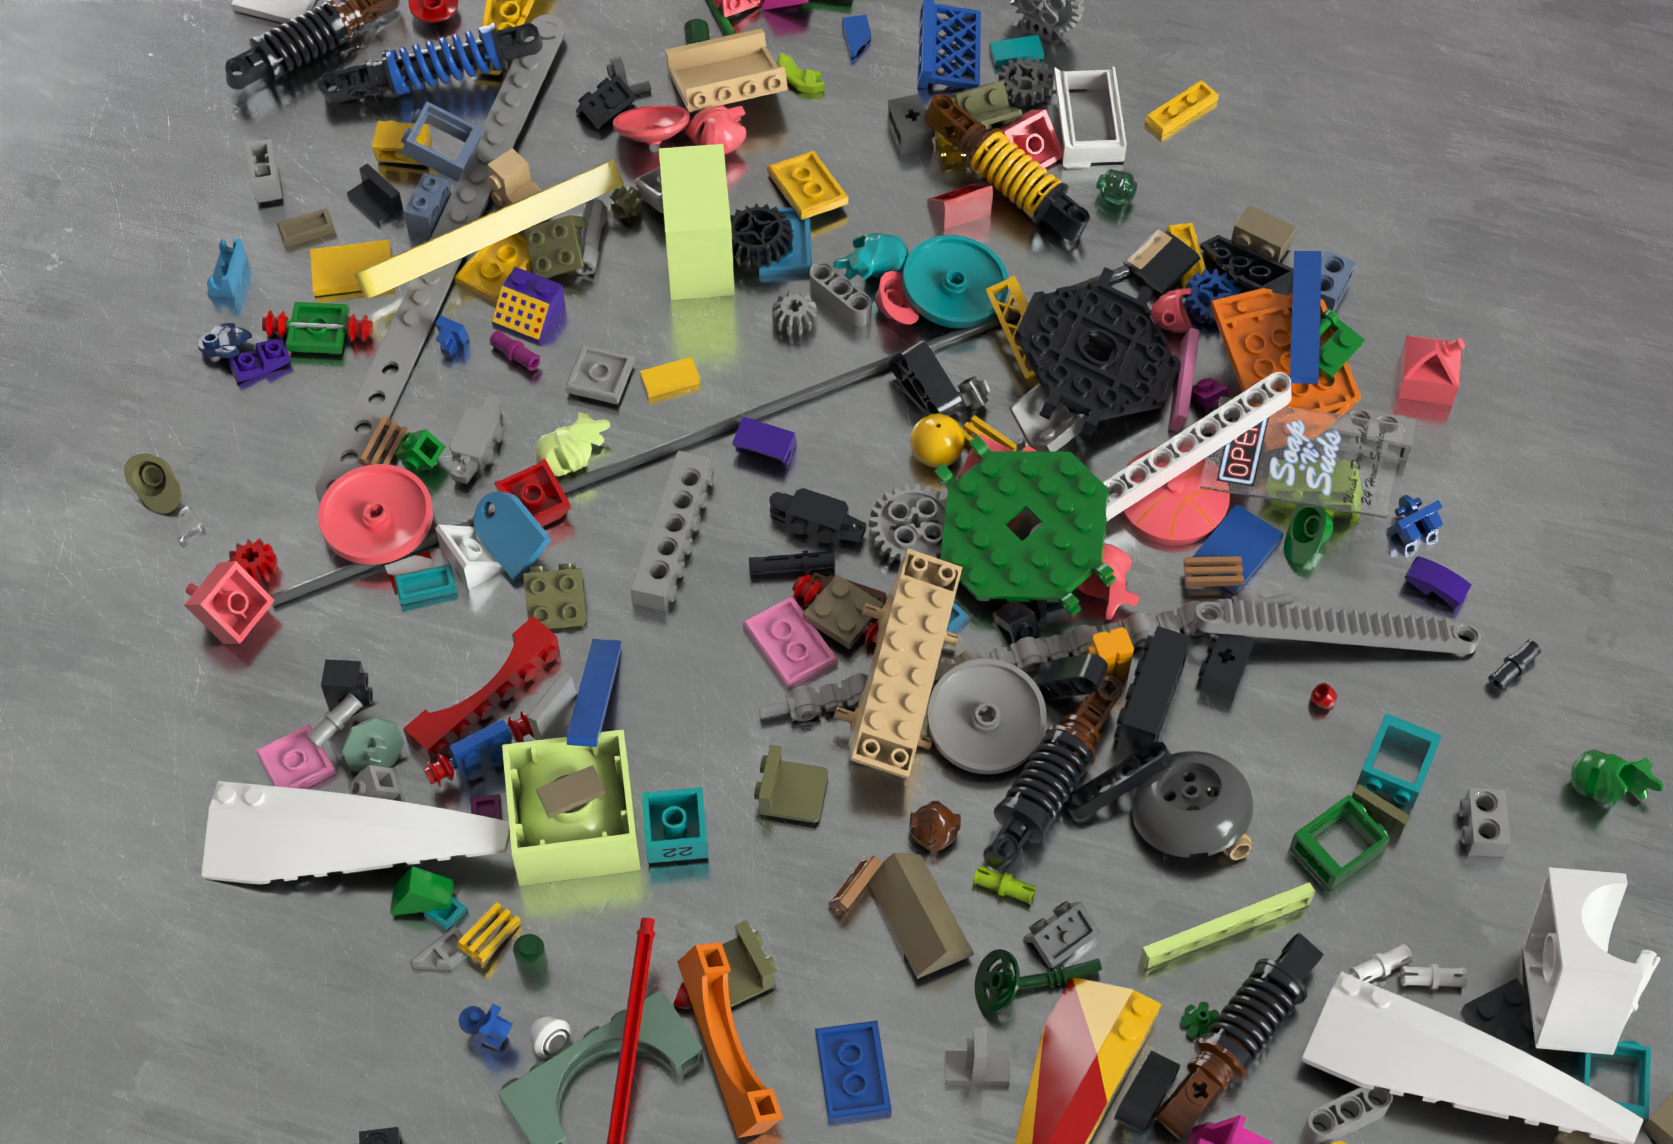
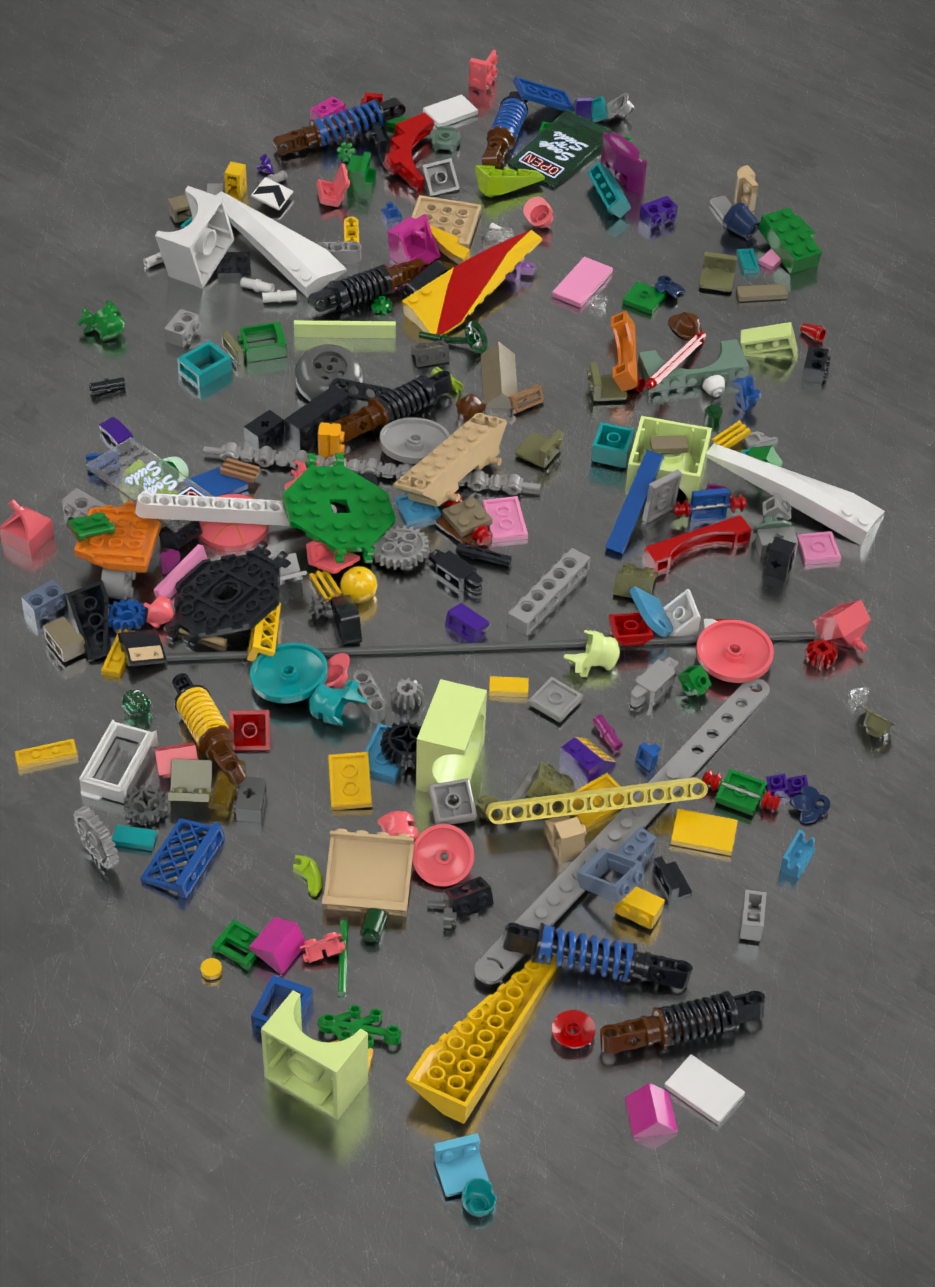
camera: 160 degrees left, 10 degrees down
dark tan tile [276,208,336,248] -> none
light grey pin [306,693,363,749] -> none
medium nougat tile [358,415,408,466] -> none
teal tile [394,564,457,605] -> none
blue tile [815,1020,892,1123] -> none
blue tile [842,15,871,58] -> none
light grey bracket [945,1027,1010,1086] -> none
black beam [1033,654,1108,701] -> none
light grey gear [1193,599,1481,654] -> none
blue tile [1290,251,1322,384] -> none
red hinge [1311,683,1337,709] -> none

